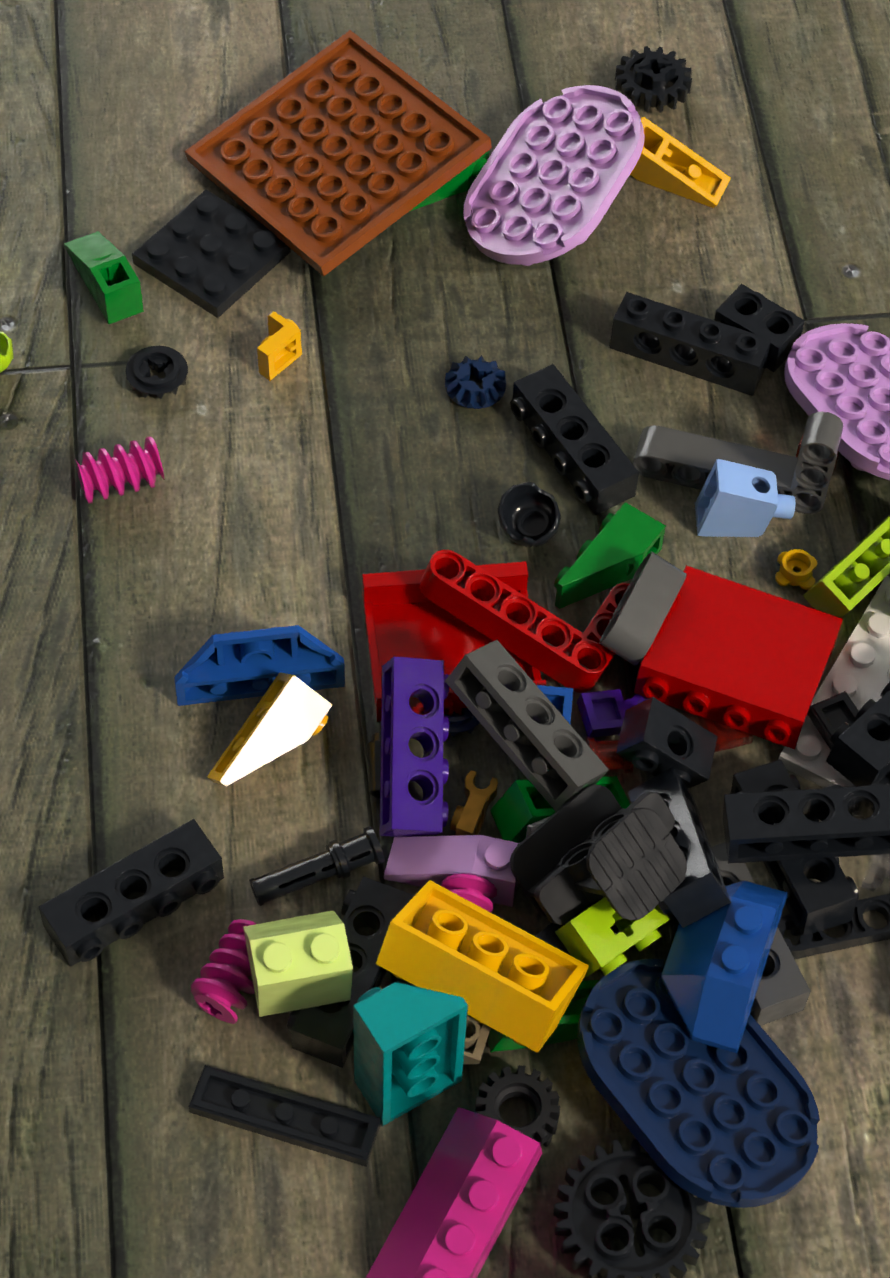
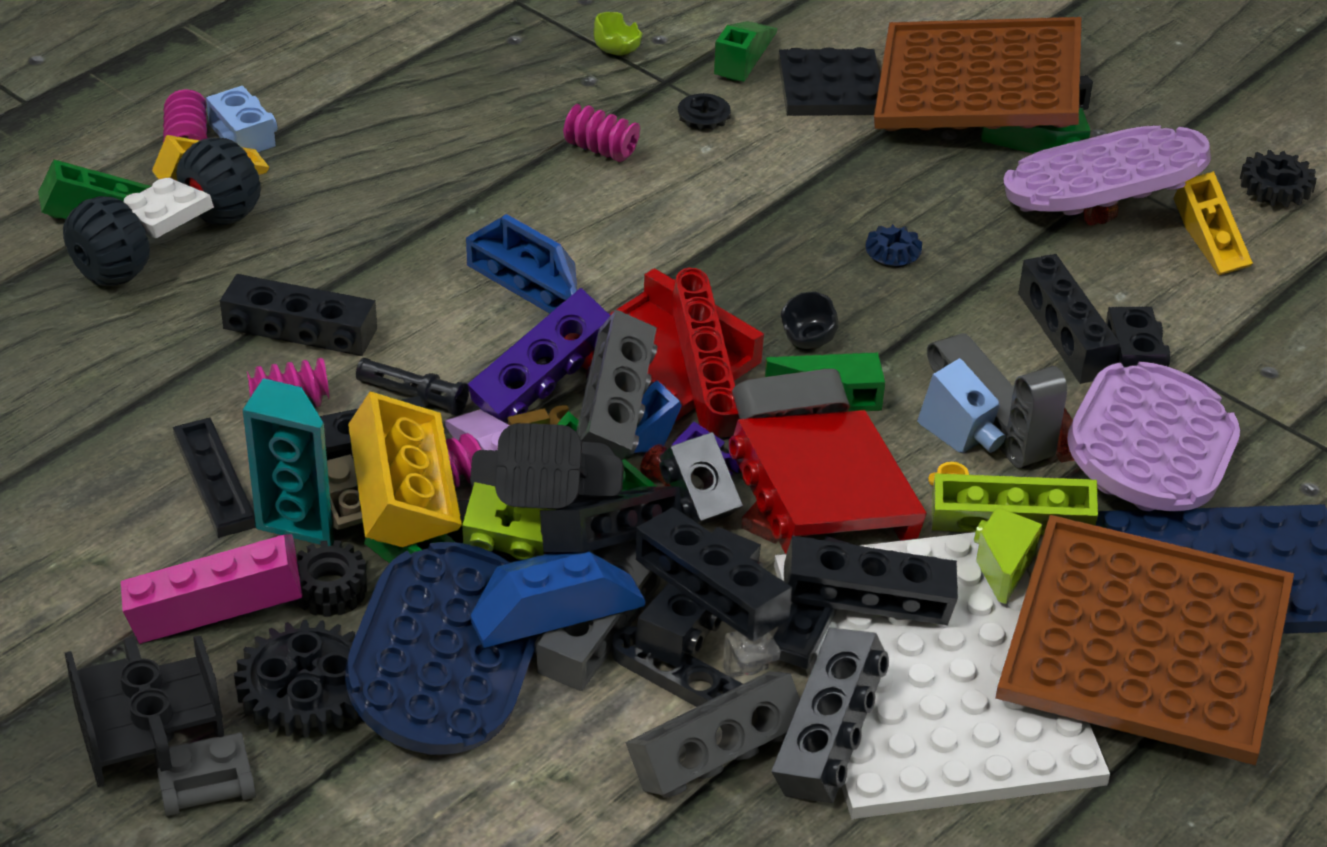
camera: 50 degrees right, 15 degrees down
slope [207,673,332,786] -> none
yellowish green slope [243,910,353,1017] -> none
yellow bracket [257,311,302,381] -> none
black brick [510,364,639,515] -> none

